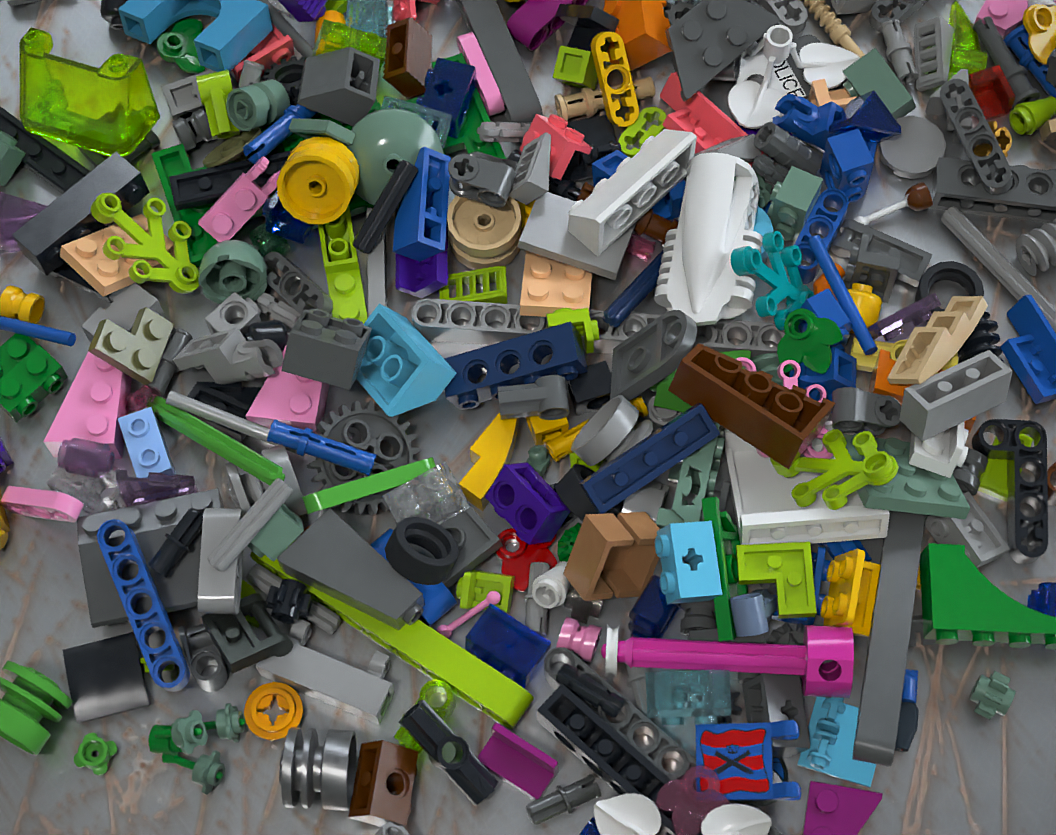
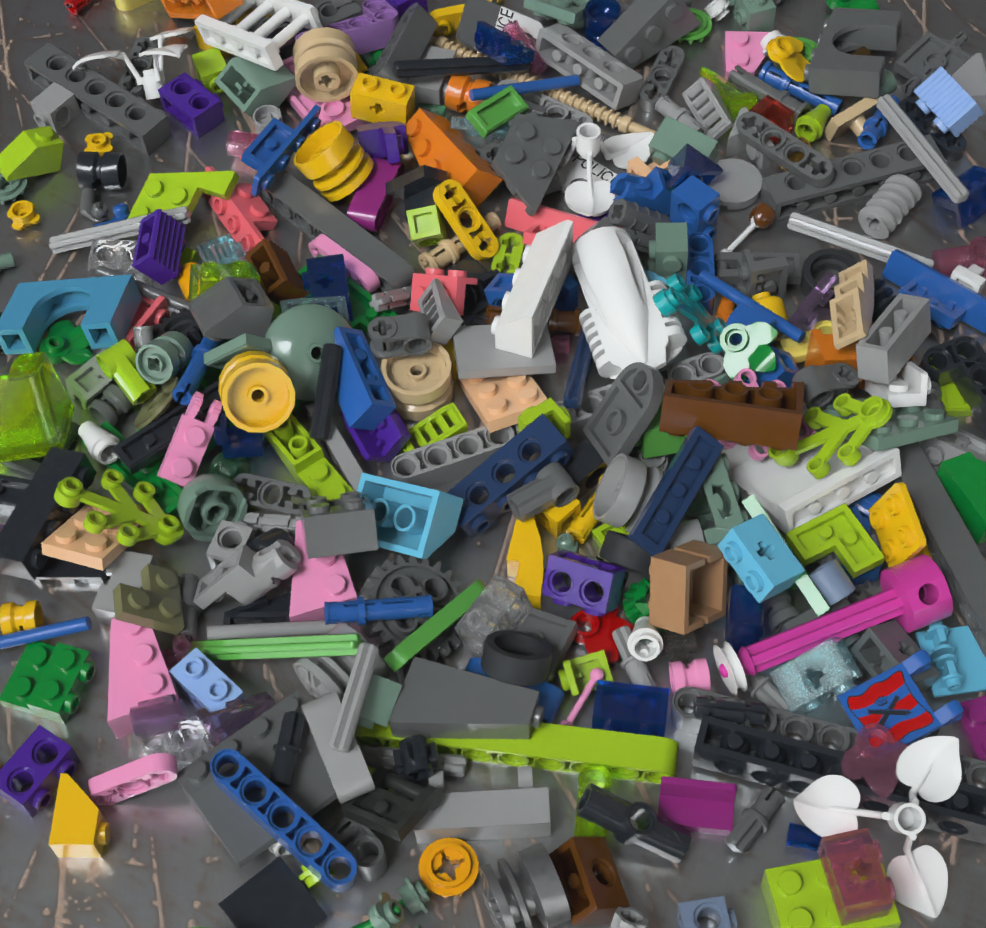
camera: 25 degrees left, 10 degrees down
none -> white cone [78,421,120,465]

